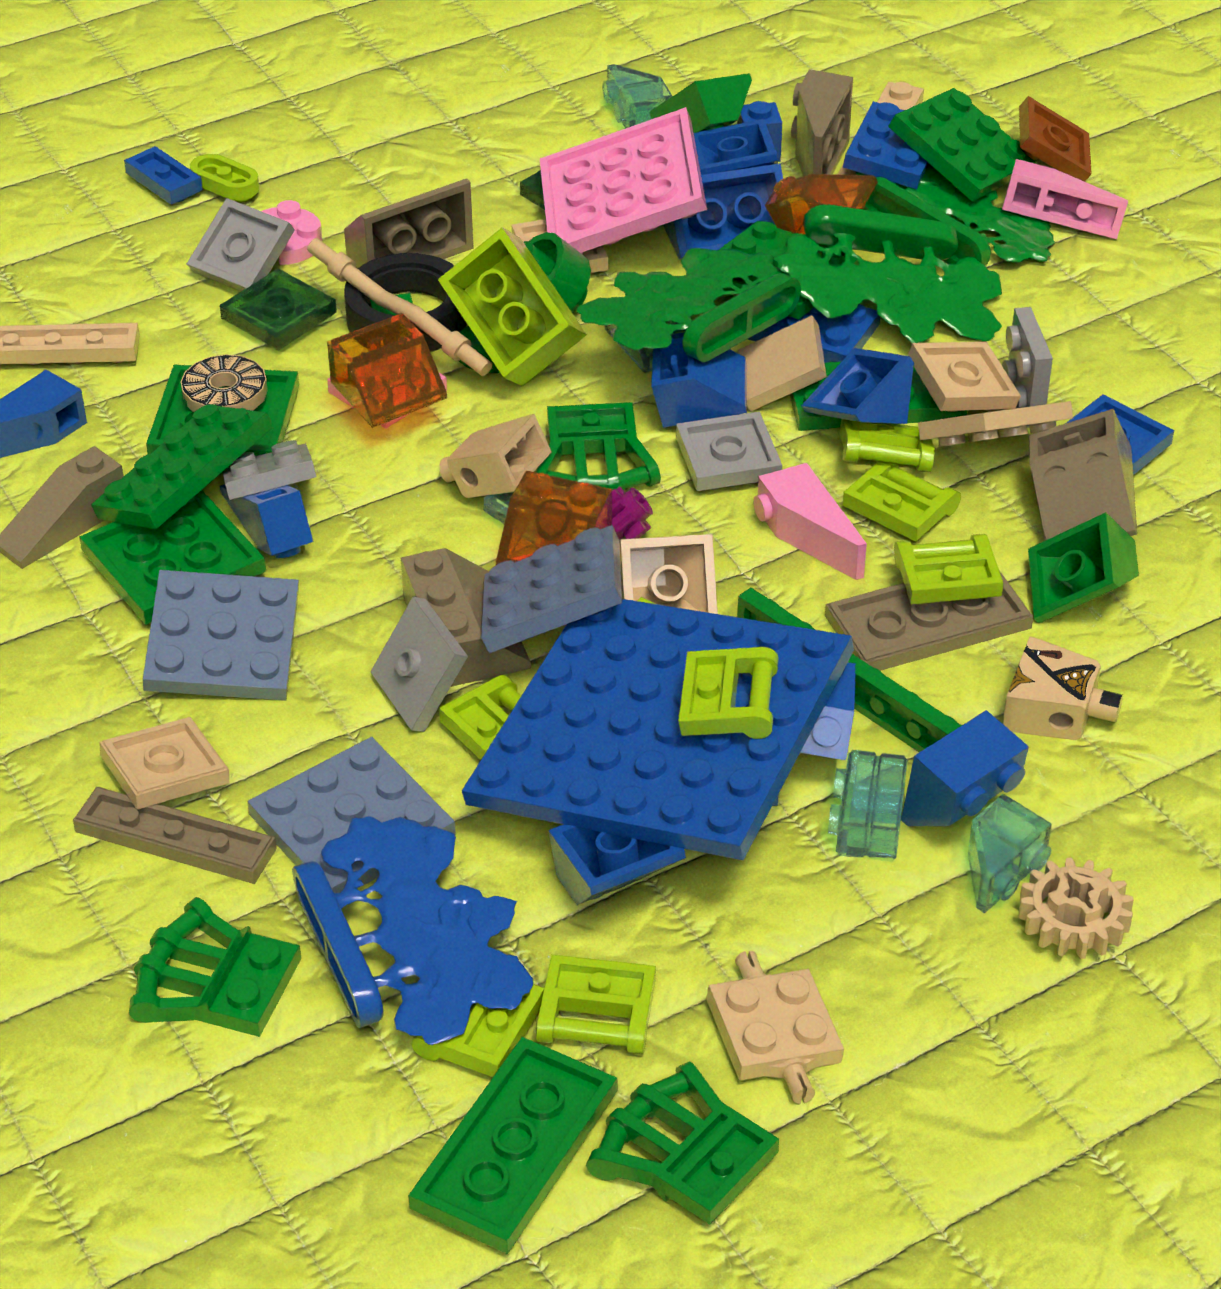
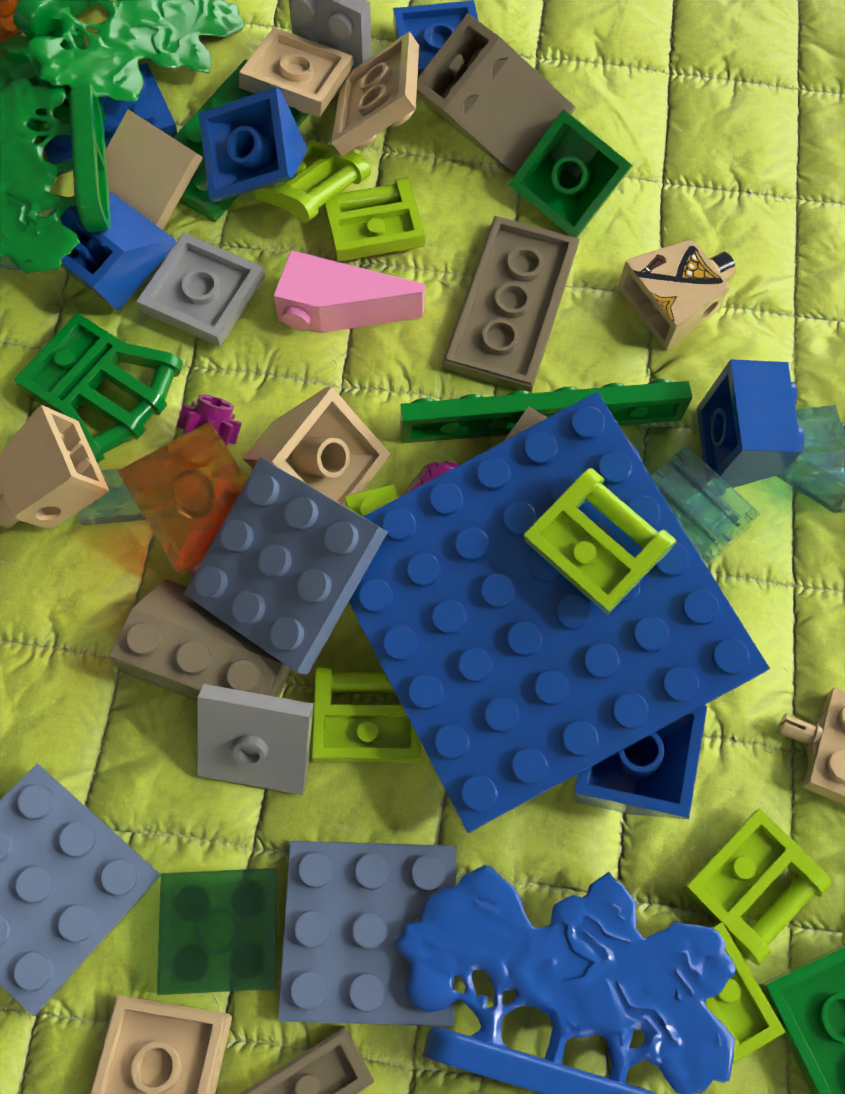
camera: 55 degrees left, 25 degrees up
lime plate [894,534,1003,605] -> none
none -> clear green plate [157,868,277,995]

